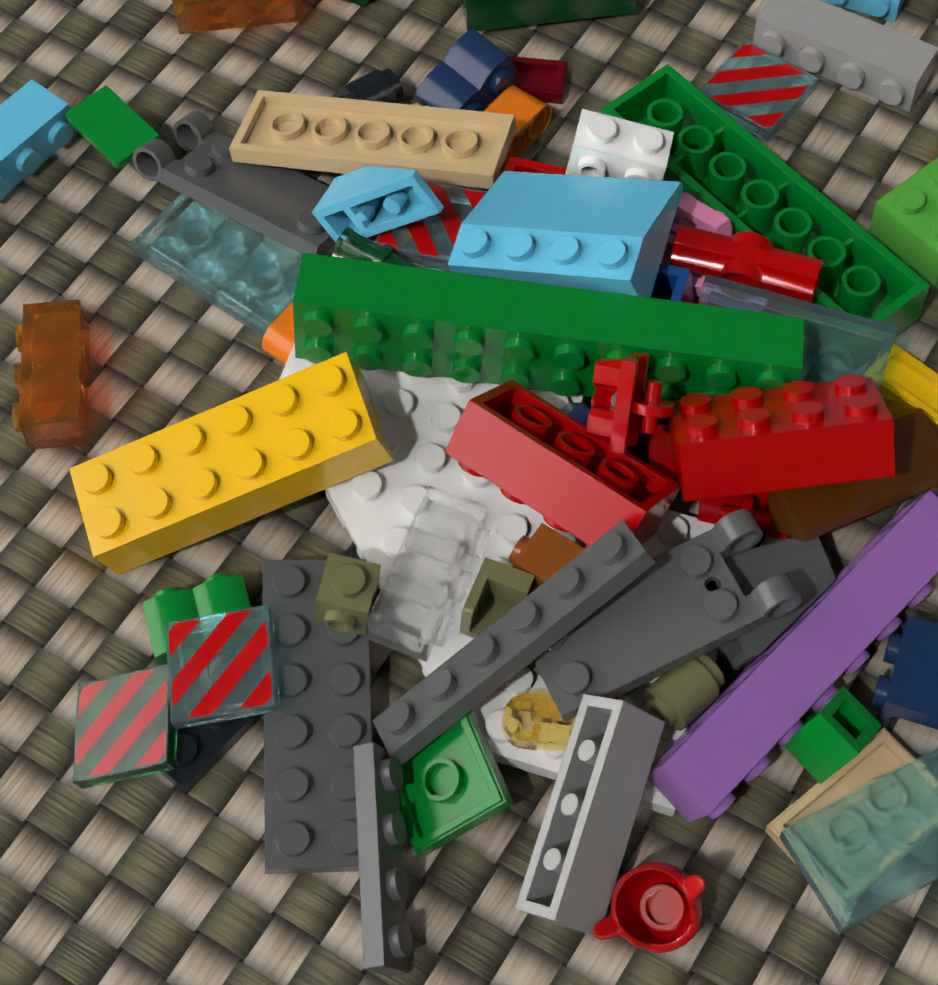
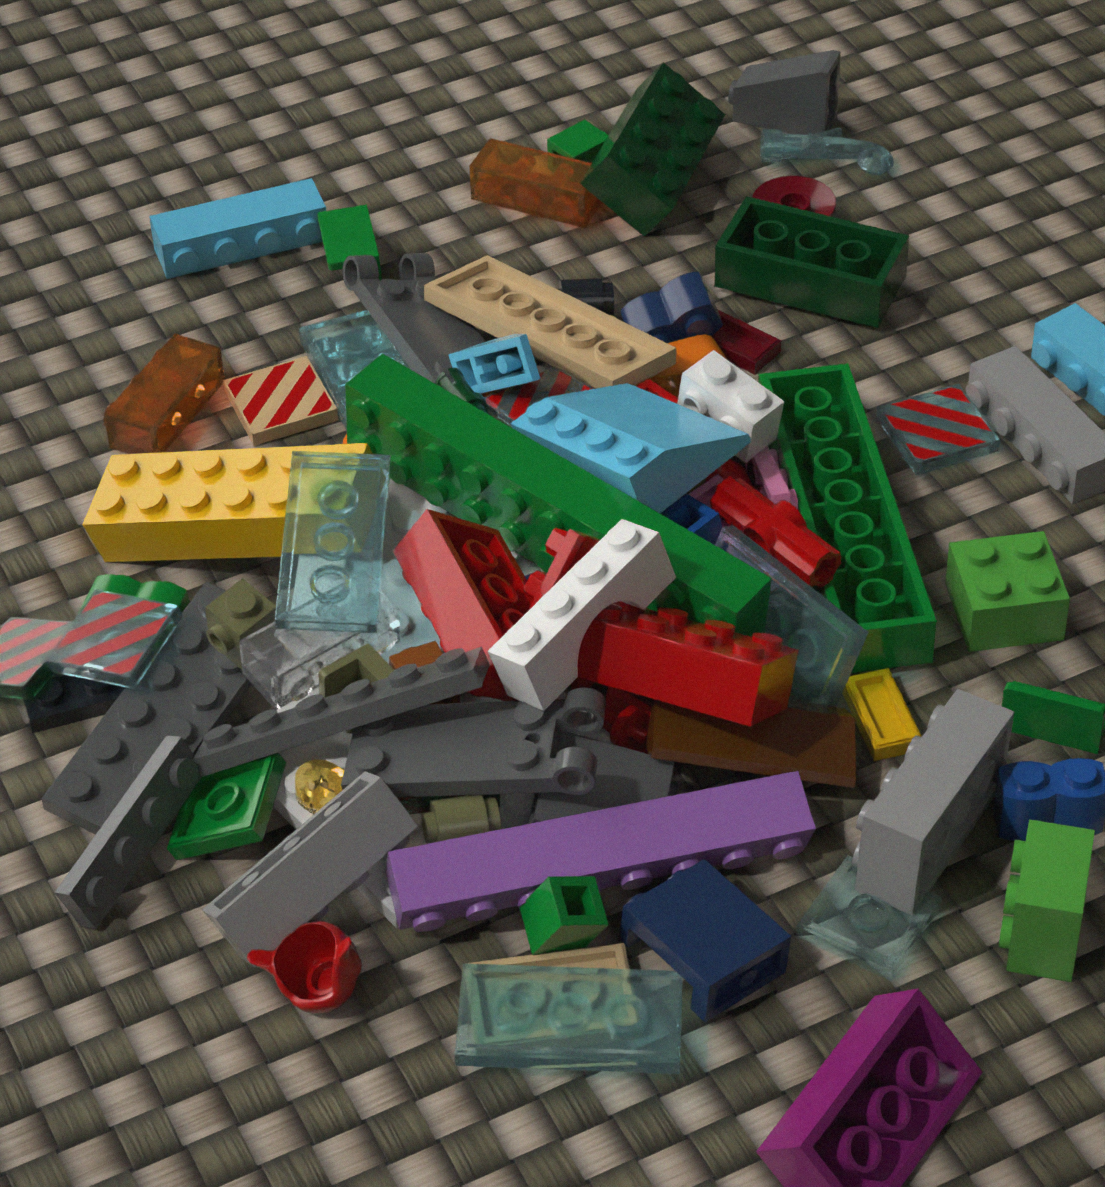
camera: 30 degrees right, 15 degrees down
none -> tan tile [223,356,339,446]
none -> clear light blue tile [275,451,391,633]
none -> white arch [488,519,676,711]

